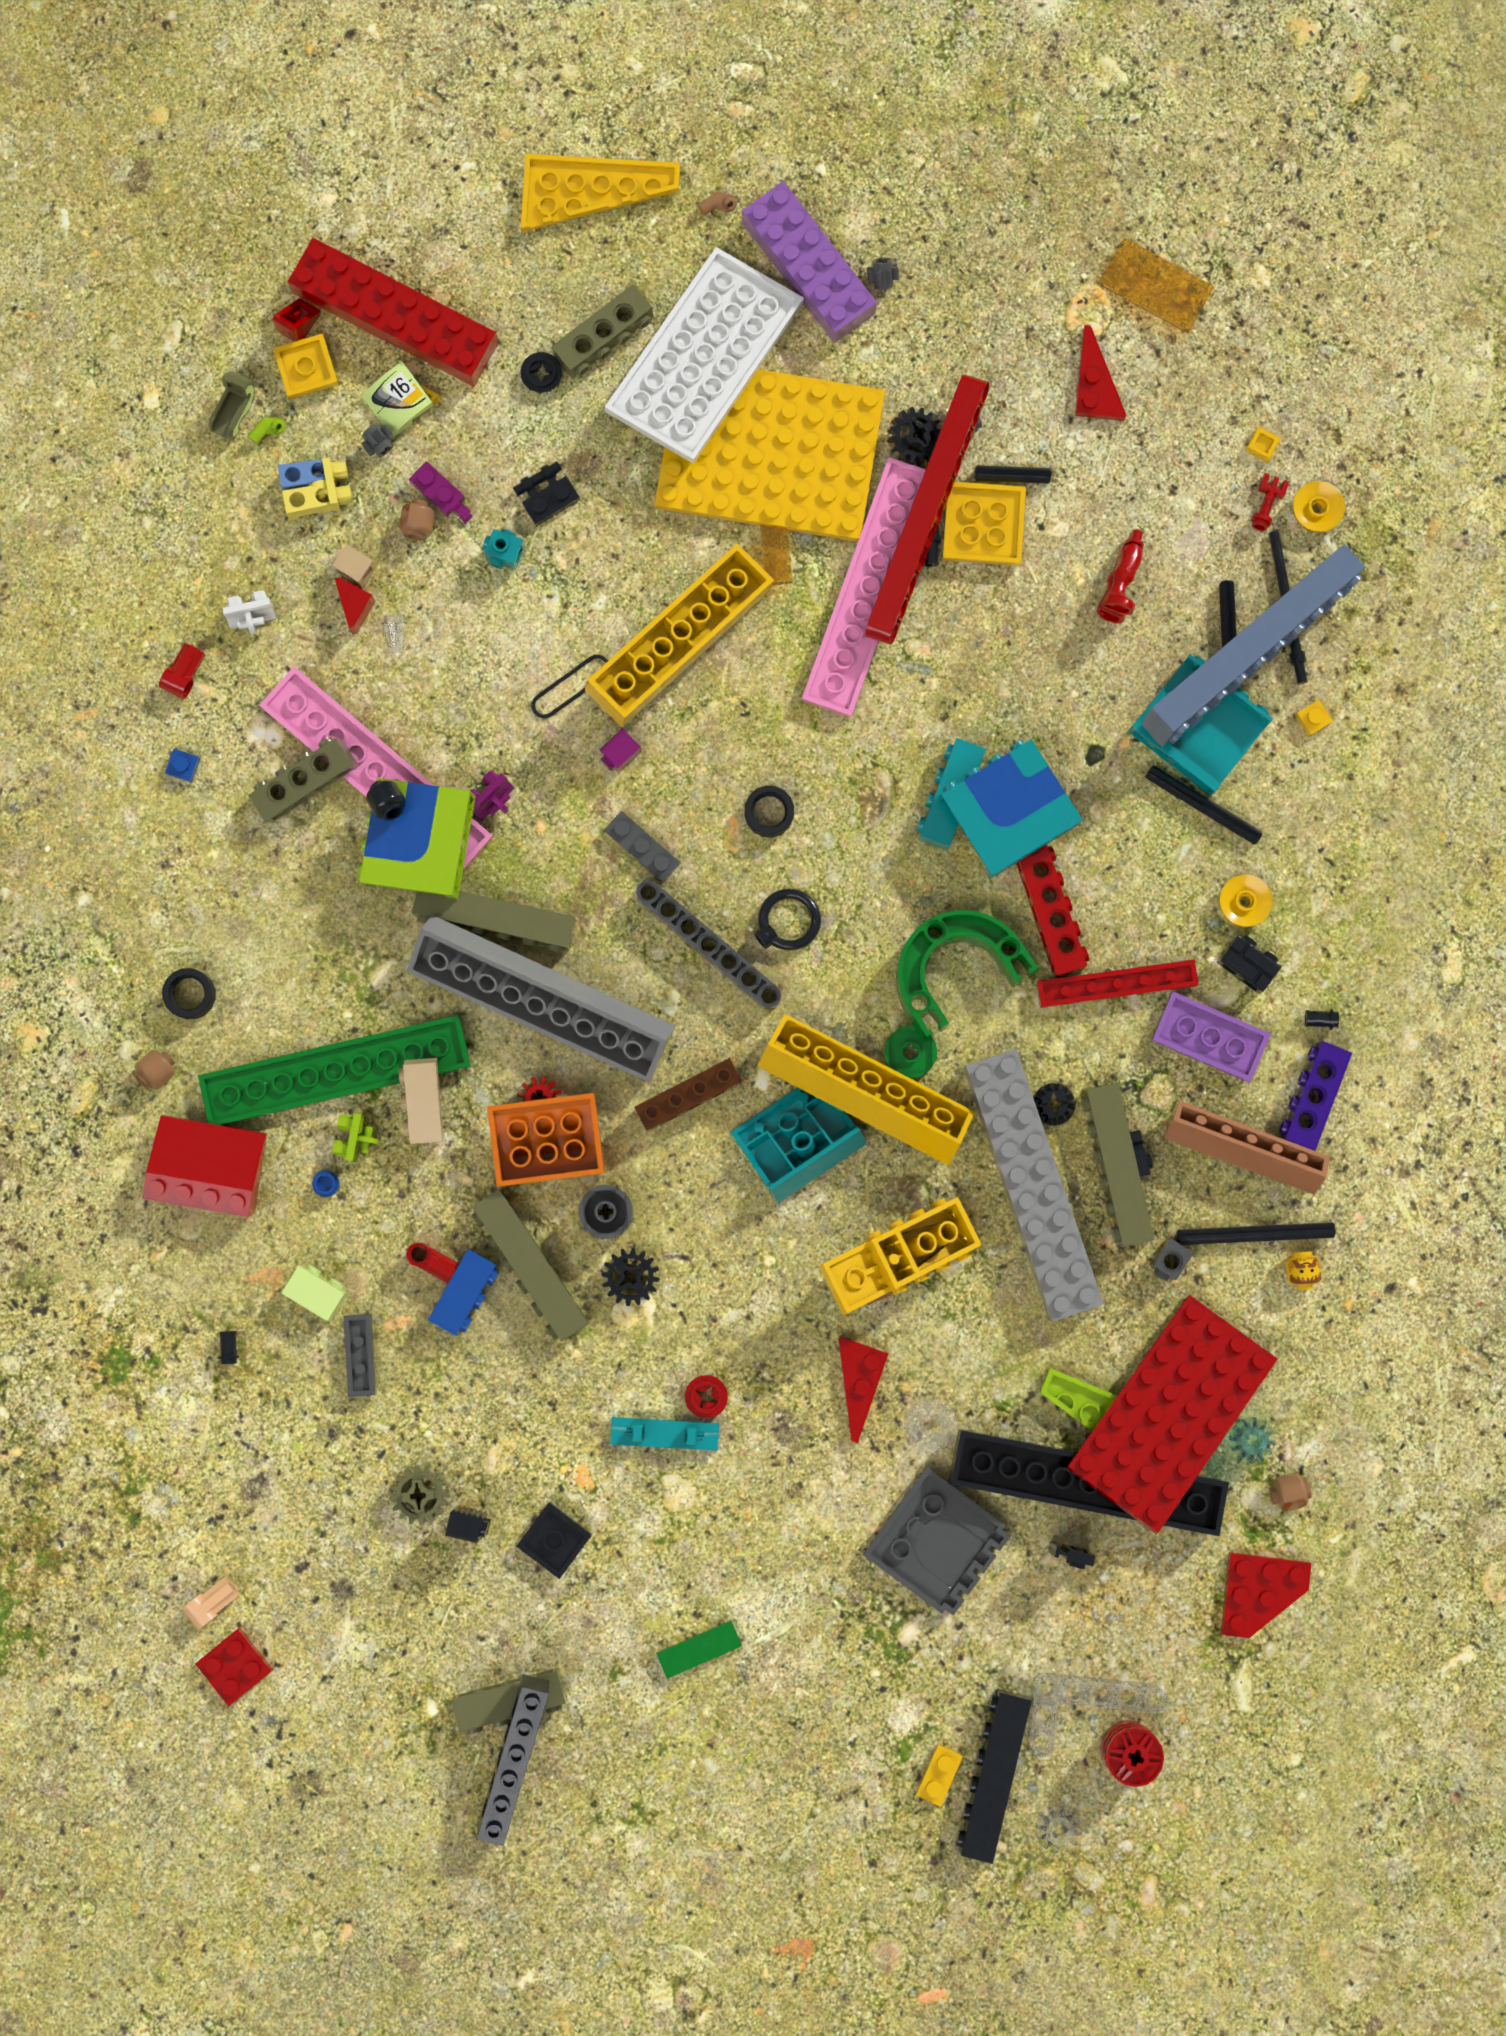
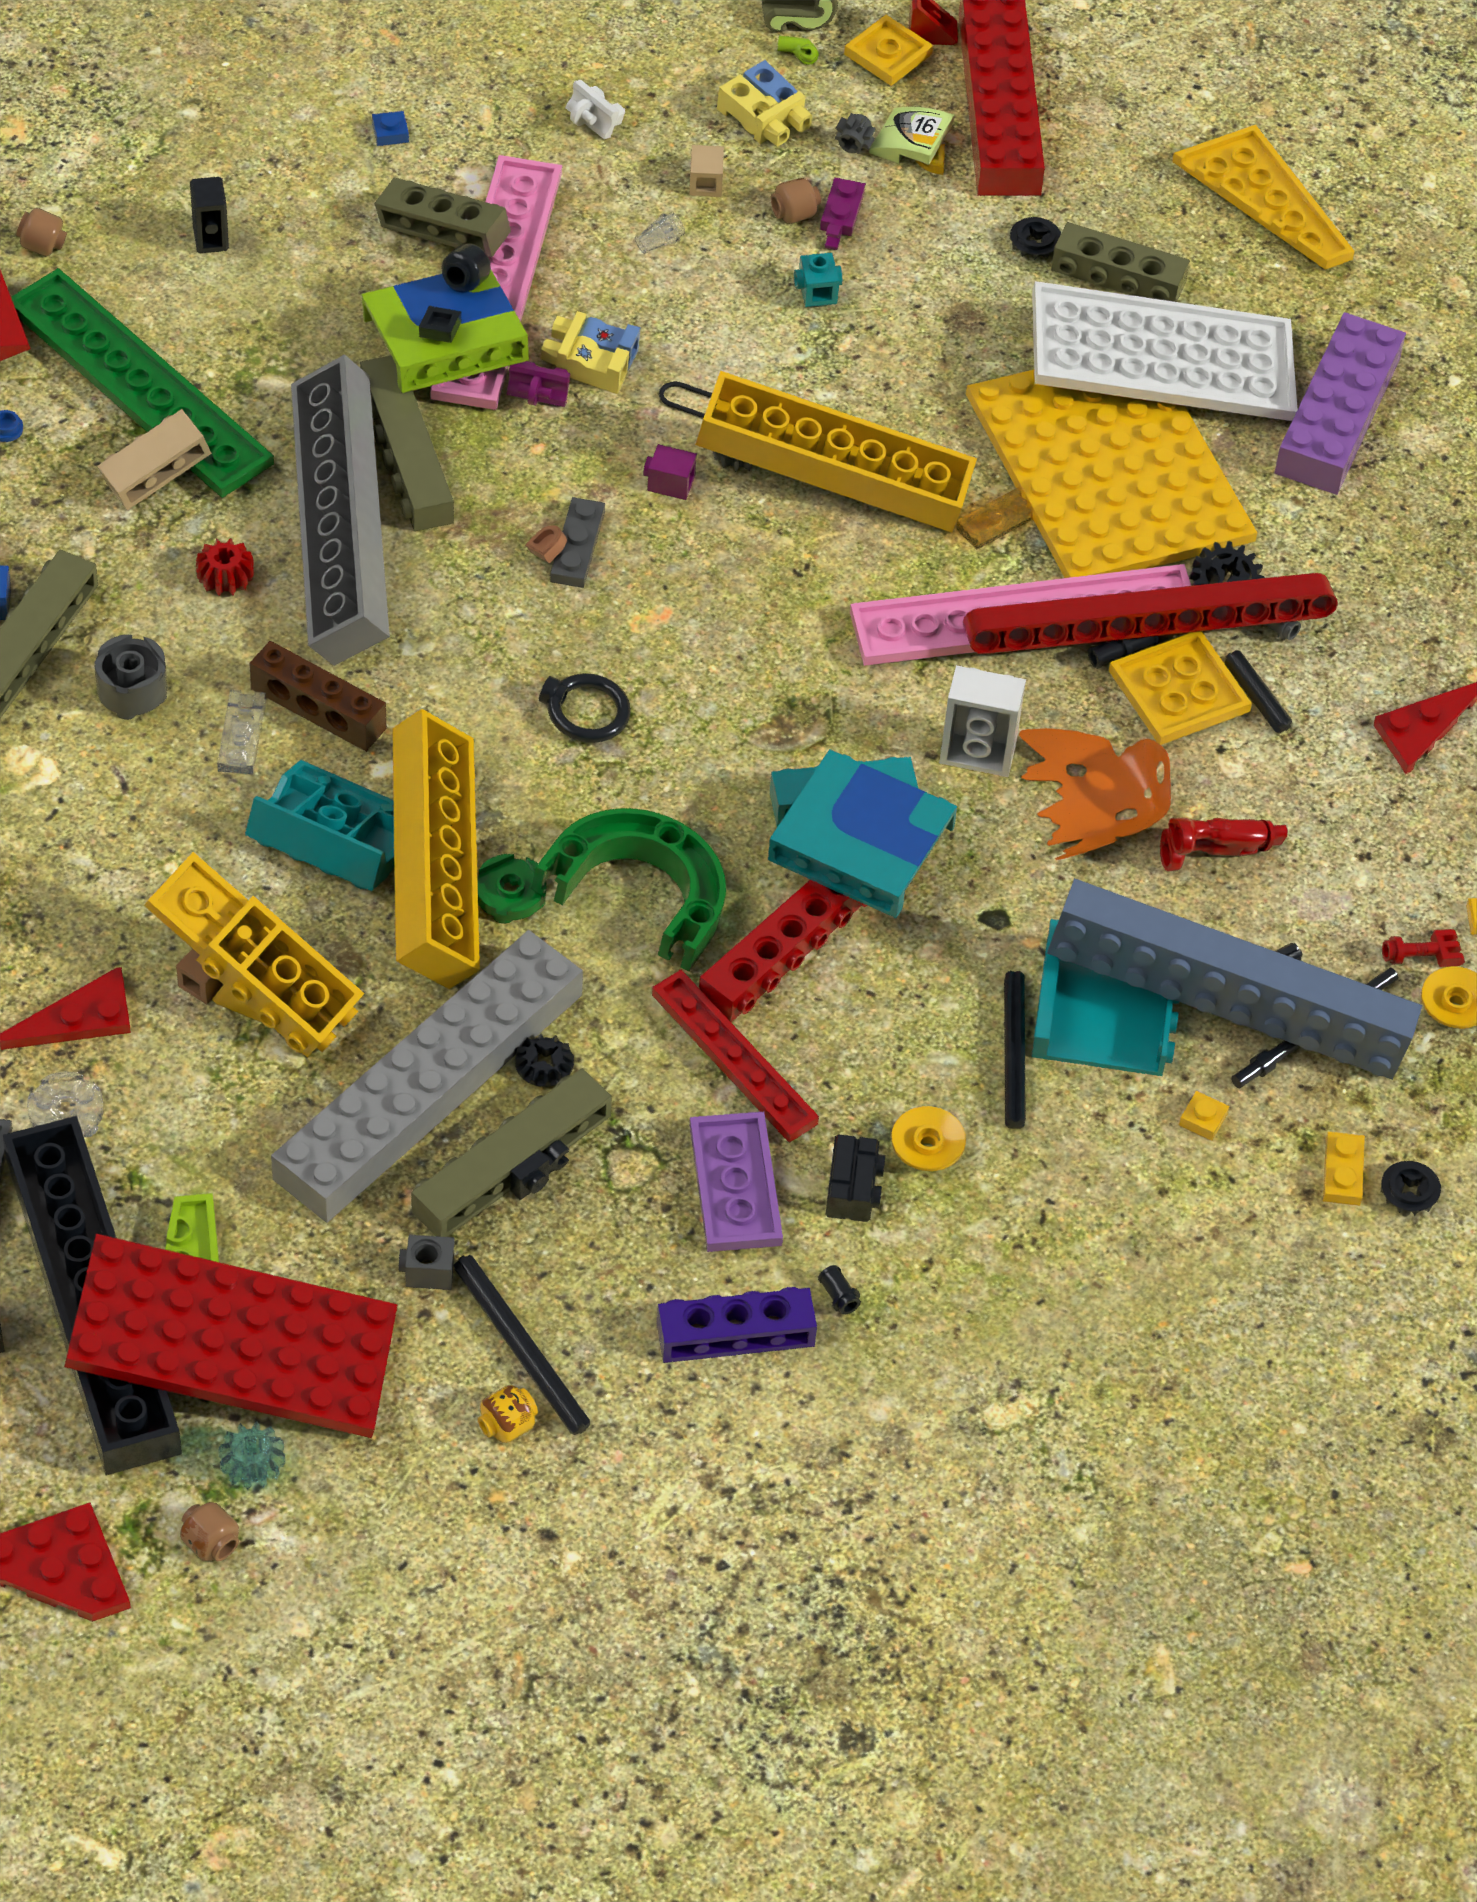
camera: 60 degrees right, 30 degrees down
red piece [158,643,206,700] -> none
black tyre [162,968,216,1019] -> none
lime hips [332,1113,379,1163] -> none
red slope [335,577,376,635] -> none
orange slope [487,1093,606,1187] -> none
black plate [513,461,580,527] -> none
black gear [601,1248,660,1306] -> none
dark grey beam [636,880,781,1010] -> none
medium nougat arm [697,192,737,216] -> none
black tyre [744,785,794,838] -> none
dark grey gear [867,257,899,290] -> none
nougat brick [1164,1100,1330,1194] -> none
none -> black brick [190,177,229,254]
none -> clear plate [217,690,266,775]
none -> black plate [419,306,462,343]
none -> nougat tile [525,525,567,564]
none -> light yellow hips [541,311,641,394]
none -> white brick [939,665,1026,777]
none -> orange piece [1019,728,1171,860]
none -> yellow plate [1323,1131,1365,1206]
none -> black gear [1380,1161,1441,1216]

